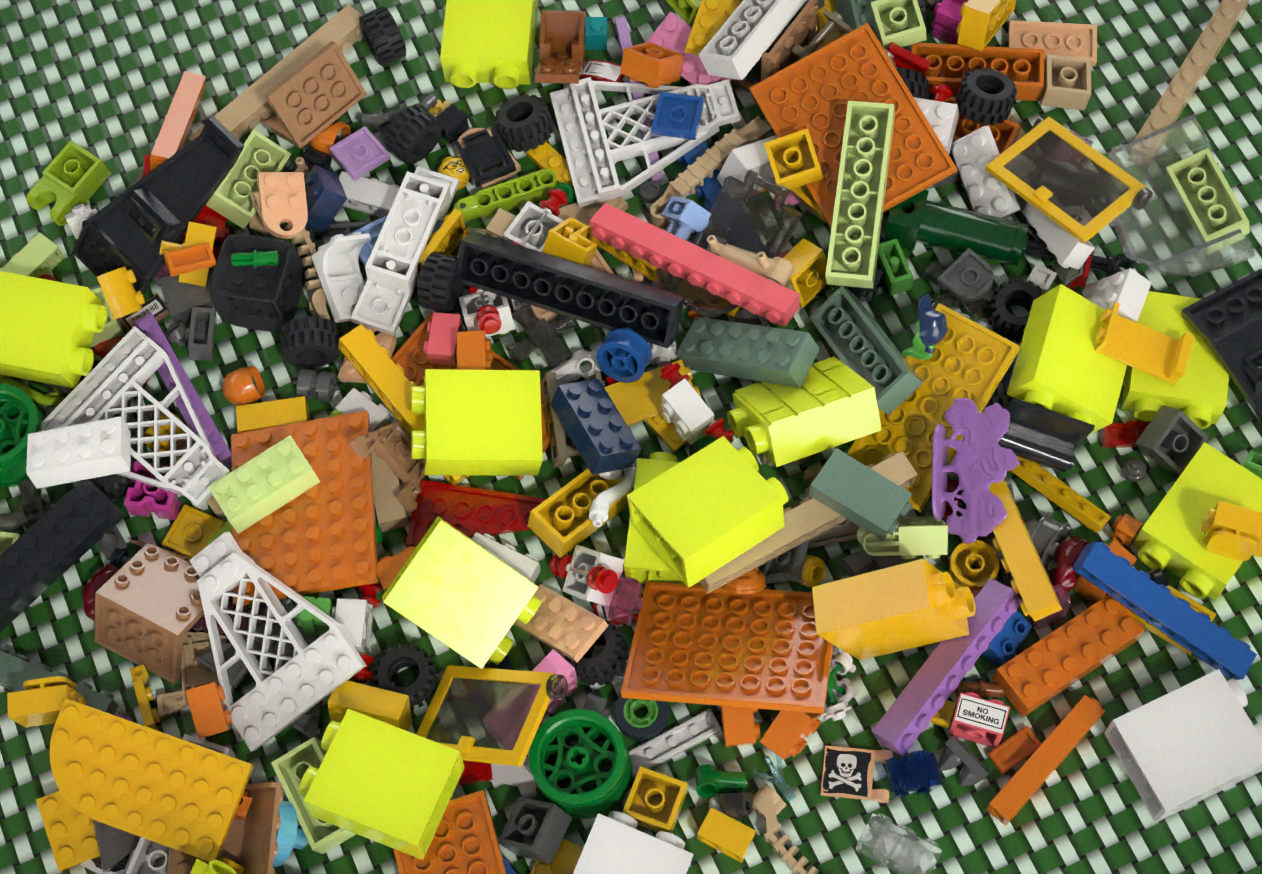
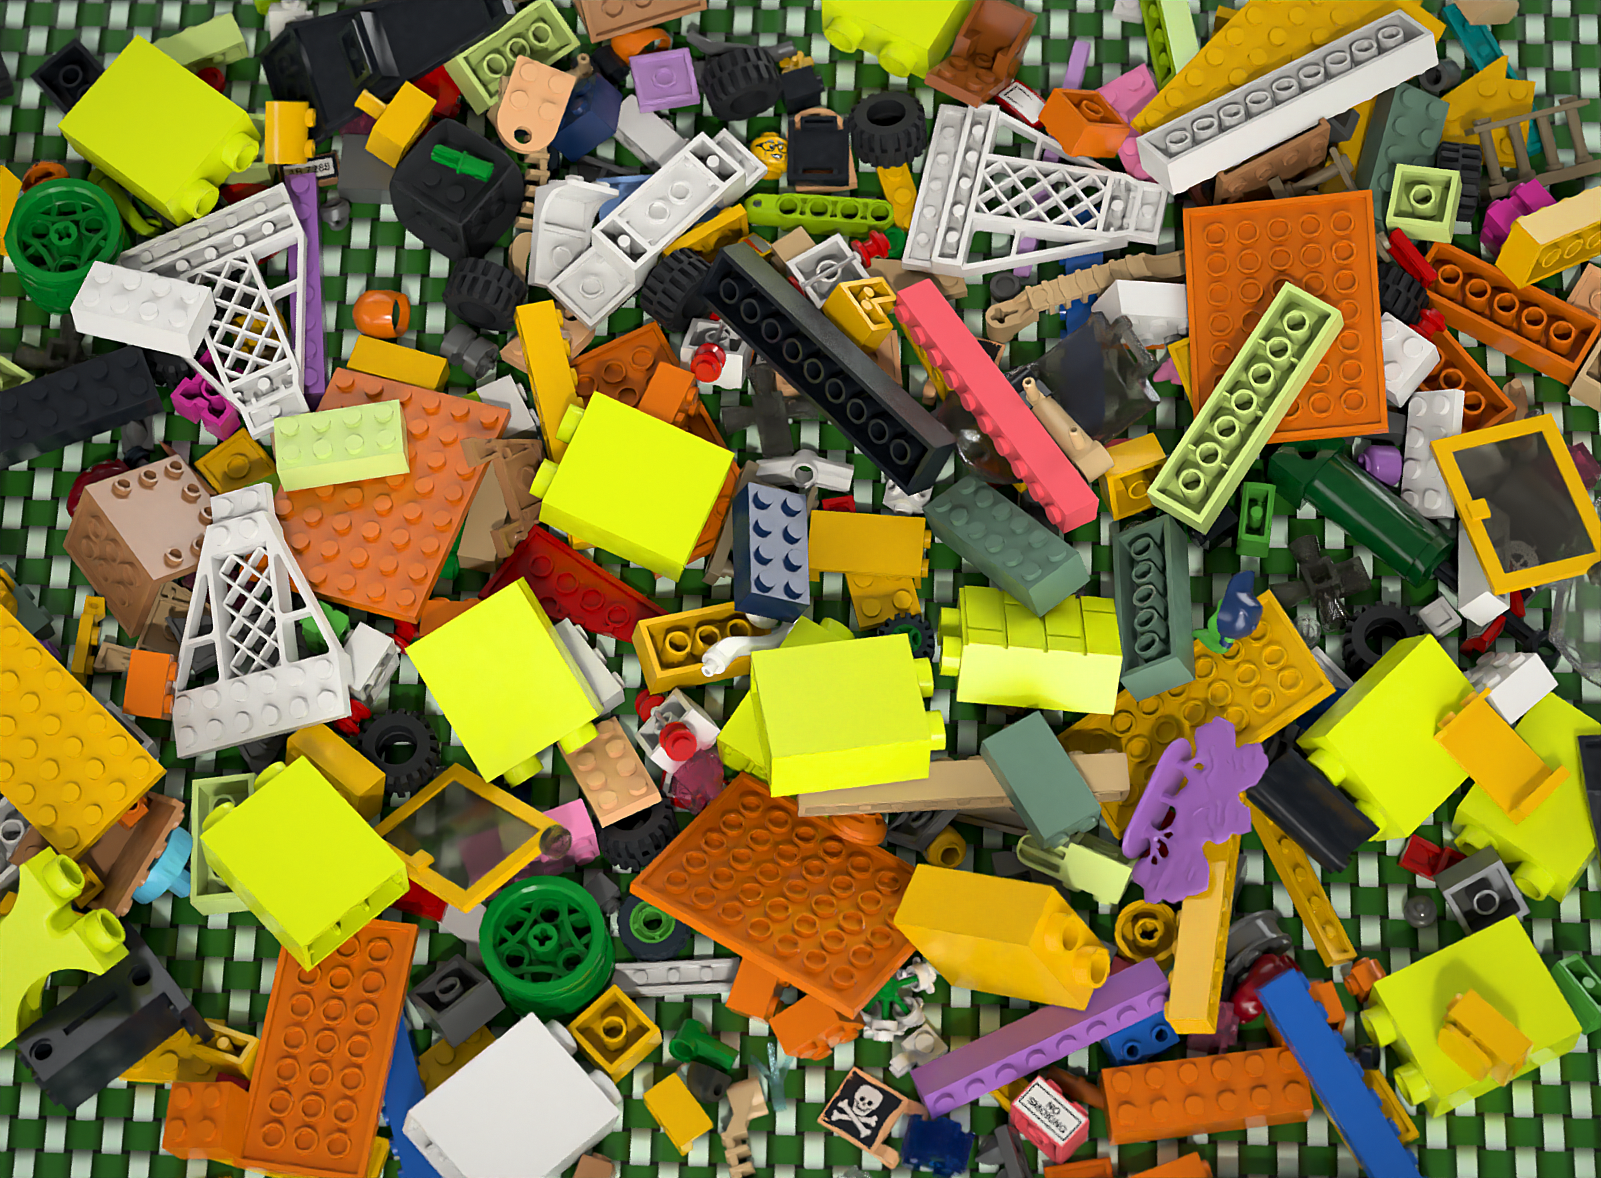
camera: 25 degrees right, 0 degrees up
orange tile [163,243,216,277] -> none
dark grey brick [186,307,217,361] -> none
coral piece [423,312,463,366] -> none
teal brick [585,17,607,50] -> none
blue wheel [596,328,652,383] -> none
blue plate [651,92,705,140] -> none
white brick [660,362,735,445] -> none
light blue brick [661,196,711,241] -> none
yellow brick [764,128,824,193] -> none
dark grey tile [937,248,994,301] -> none
black tyre [956,68,1017,125] -> none
none -> white plate [889,1023,948,1079]
none -> medium lavender head [1357,445,1404,486]

